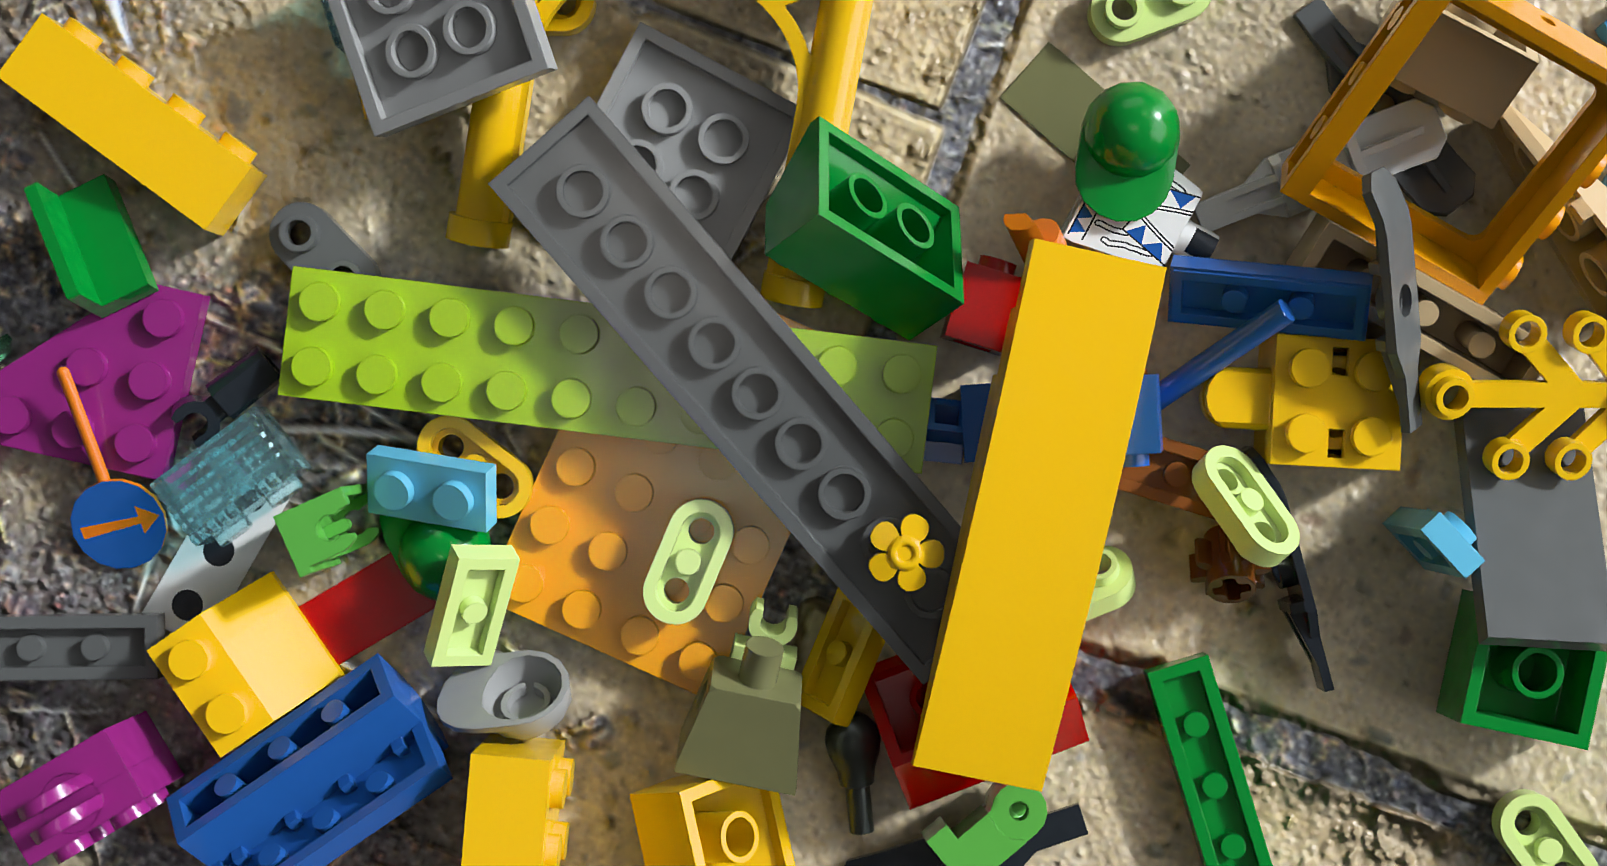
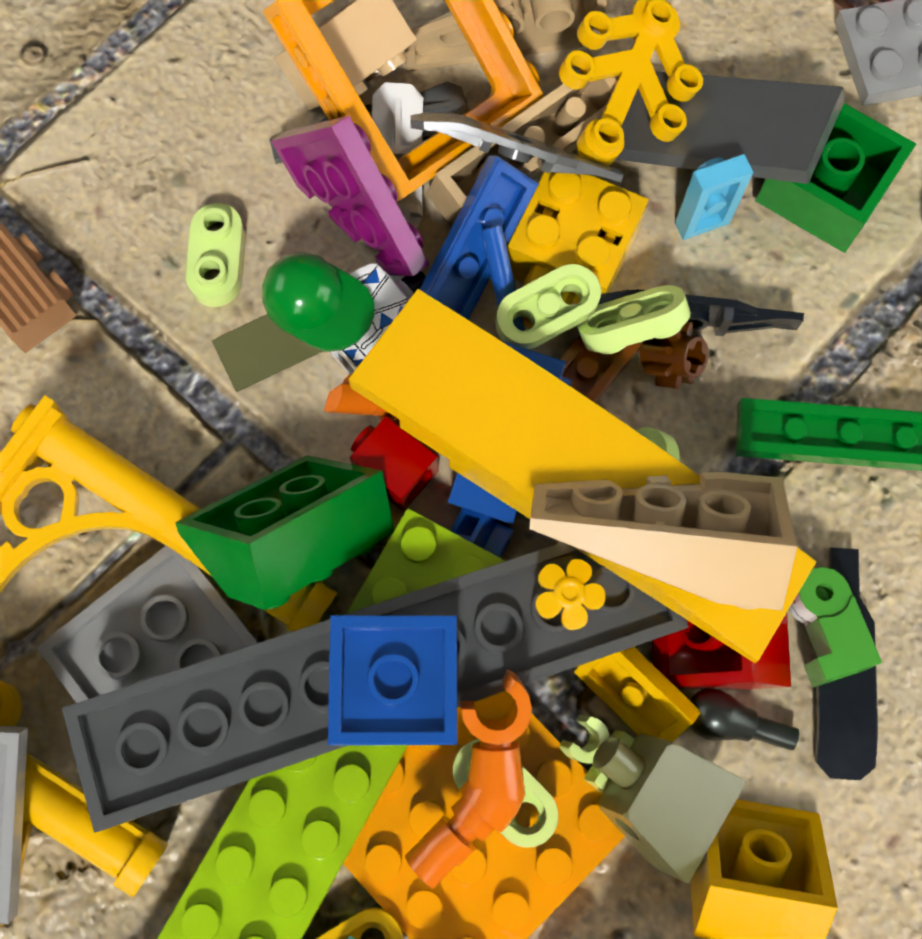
camera: 65 degrees left, 15 degrees down
none -> magenta plate [271,115,430,276]
none -> blue plate [328,615,457,746]
none -> orange piece [405,670,532,889]
none -> yellowish green plate [495,264,601,350]
none -> tan wedge [529,472,797,610]

